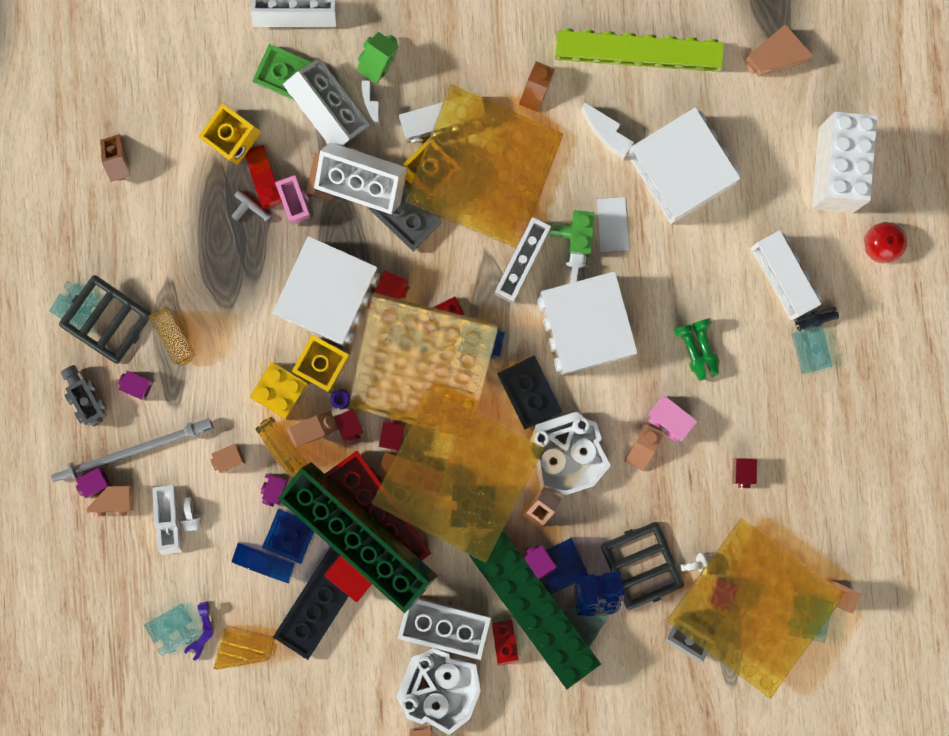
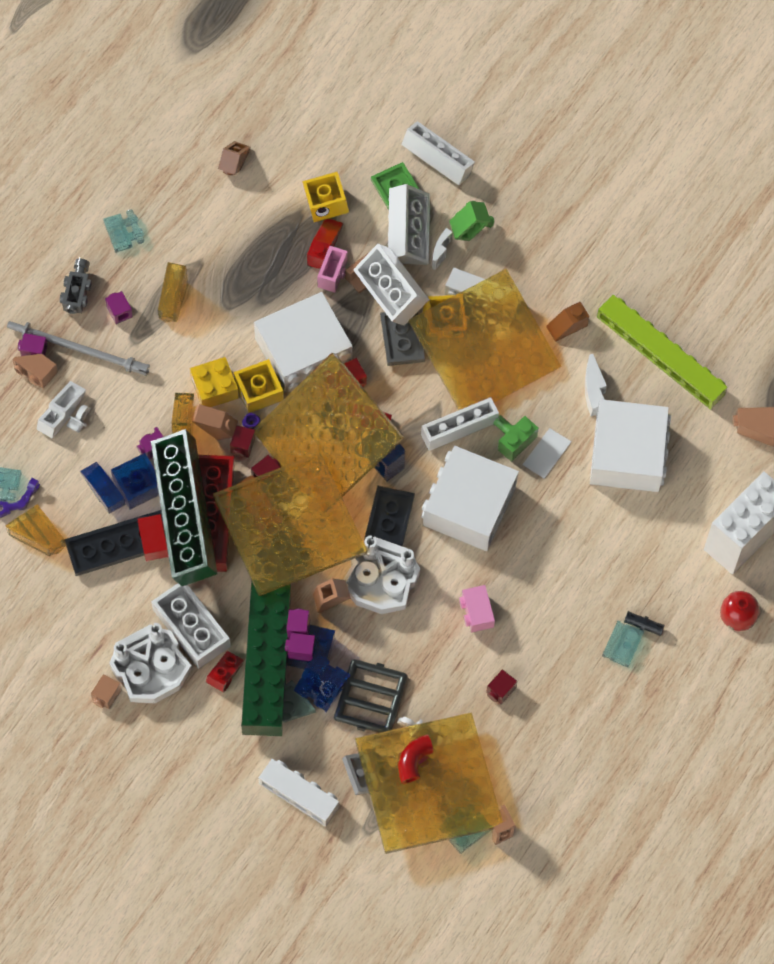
camera: 35 degrees right, 20 degrees down
pearl dark grey bar [59,275,152,364] -> none
nougat brick [210,444,245,473] -> none
light grey piece [231,190,271,222] -> none
white piece [566,254,588,283] -> none
nougat slope [624,424,664,471] -> none
green piece [673,318,720,381] -> none
white brick [751,230,821,320] -> none
none -> white brick [258,759,339,827]
none -> magenta brick [285,633,315,661]
none -> red cylinder [398,734,433,784]

